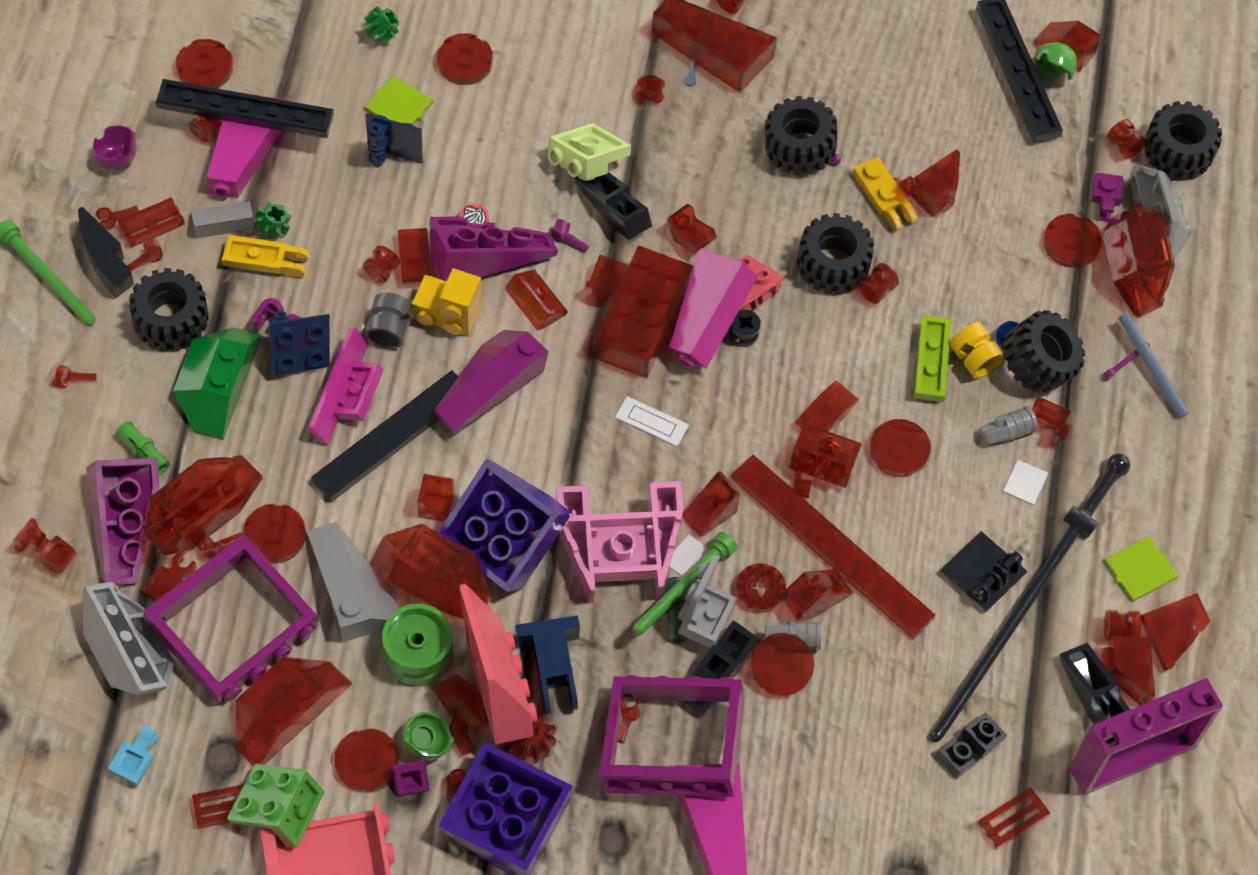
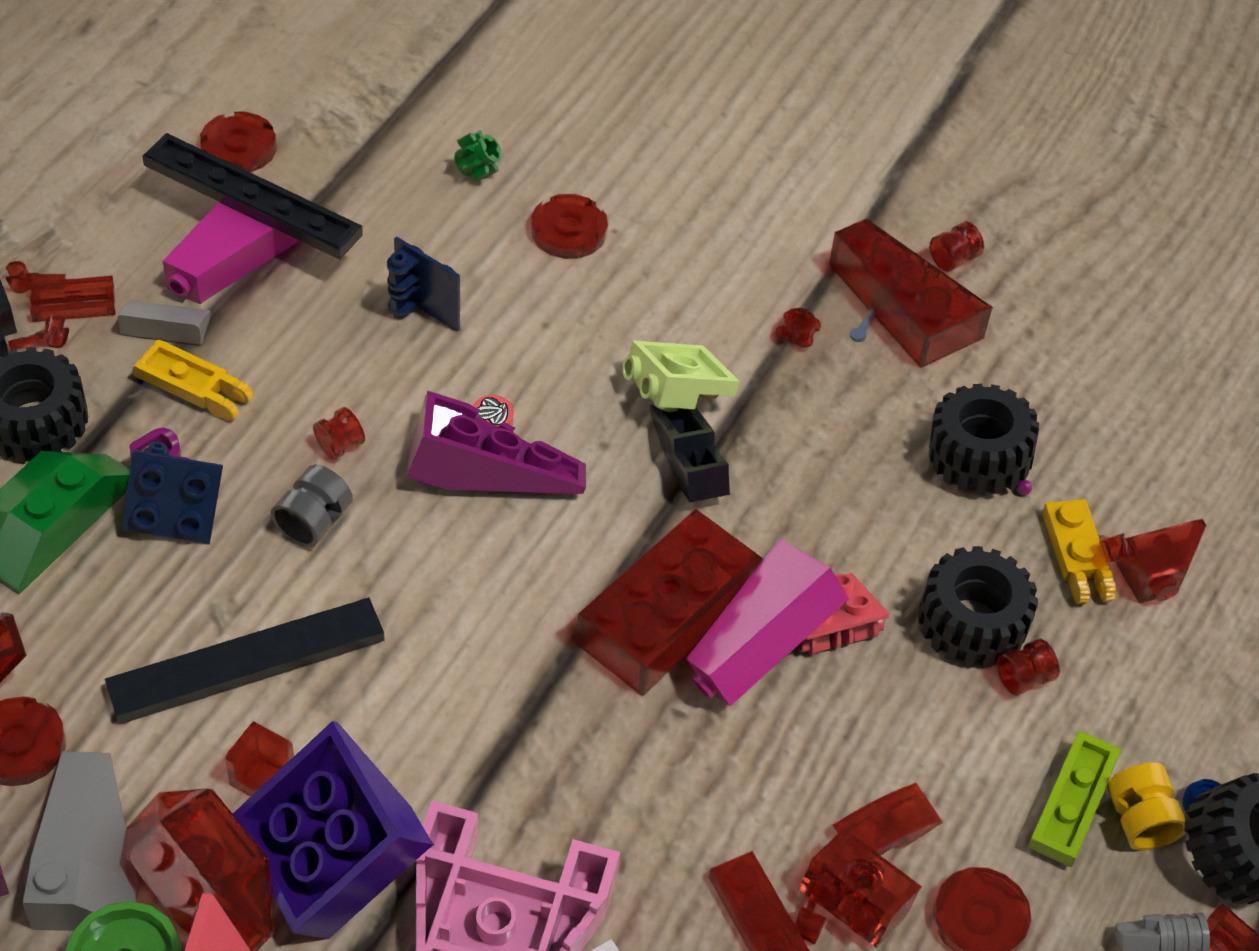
camera: 20 degrees right, 10 degrees down
magenta hair [92,125,137,170] -> none
clear red wheel [188,116,223,142] -> none
green gear [253,202,292,241] -> none
dark pink bracket [309,328,384,444] -> none
lime piece [365,75,434,125] -> none
clear red slope [397,228,432,285] -> none
yellow brick [412,268,481,337] -> none
magenta wedge [434,330,549,433] -> none
clear red slope [505,270,568,330] -> none
magenta hand [552,219,590,252] -> none
clear red bracket [585,254,628,301] -> none
white sticker [615,396,689,446] -> none
clear red bracket [667,204,717,253] -> none
clear red slope [683,471,741,537] -> none
black wheel [729,310,761,347] -> none

